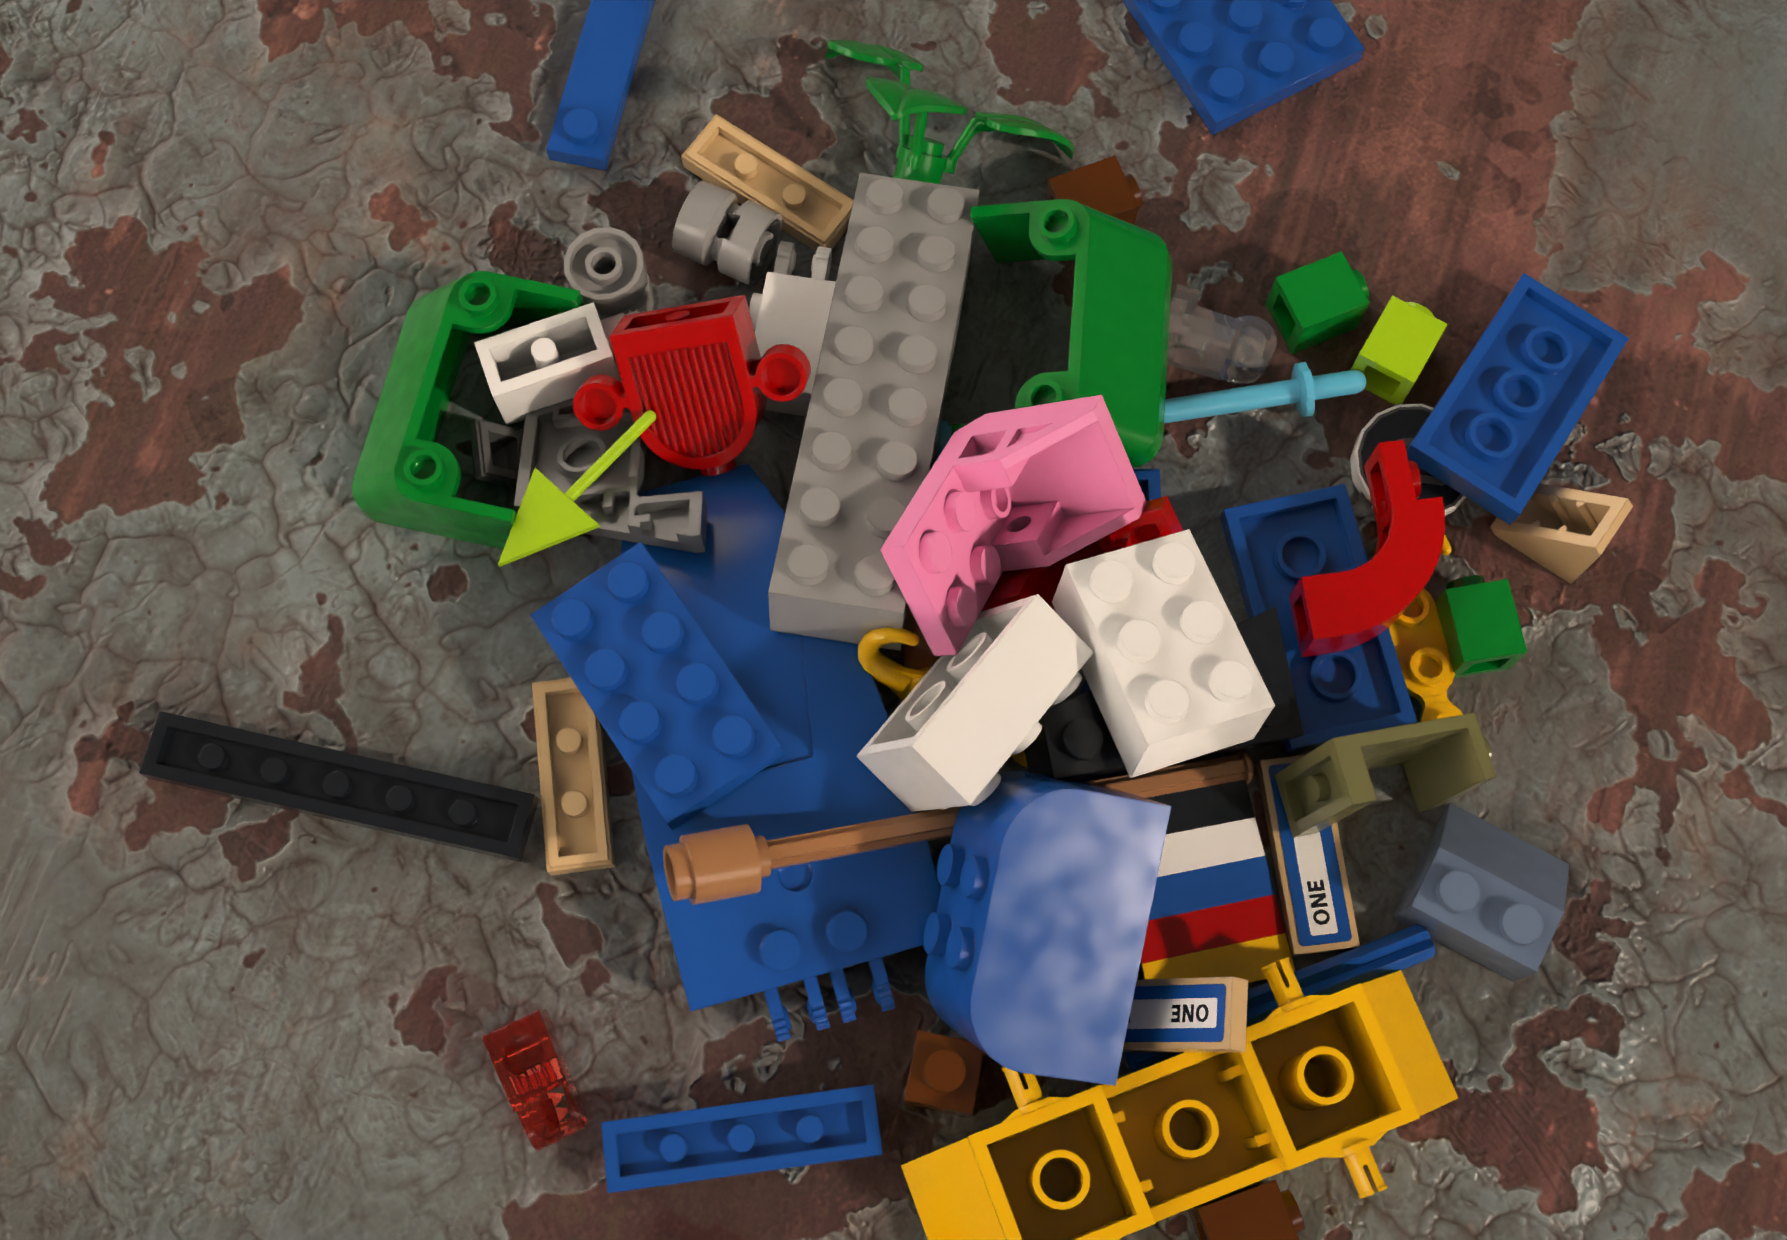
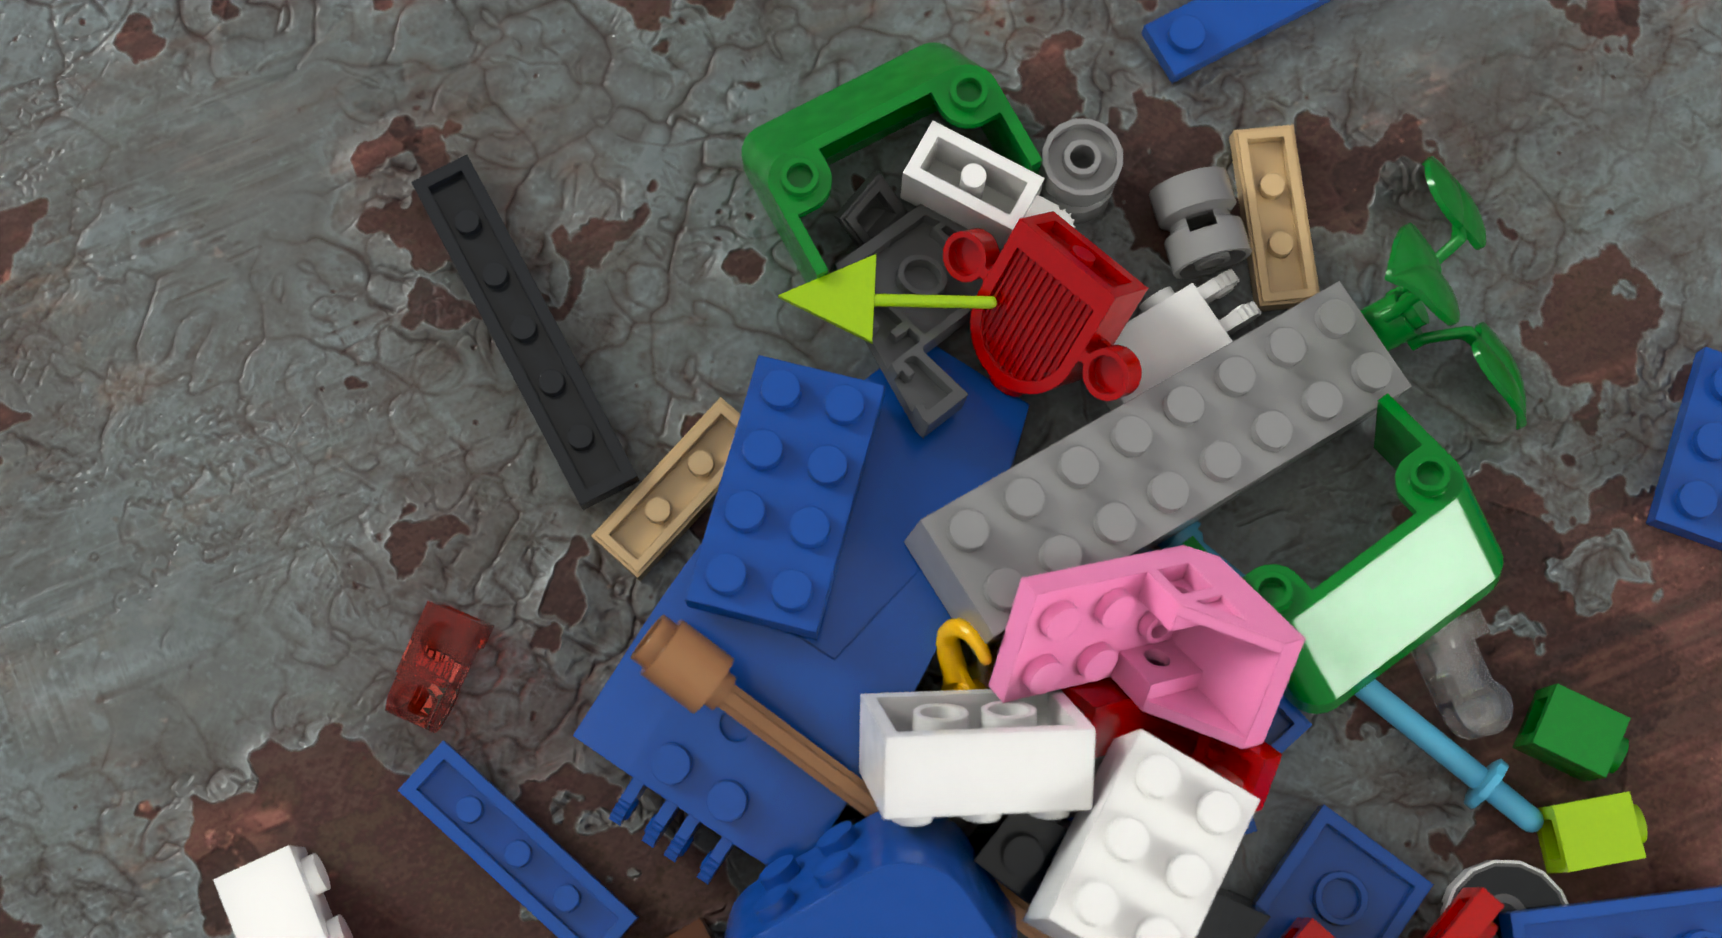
camera: 45 degrees right, 5 degrees up
reddish brown brick [1045,156,1142,225] -> none

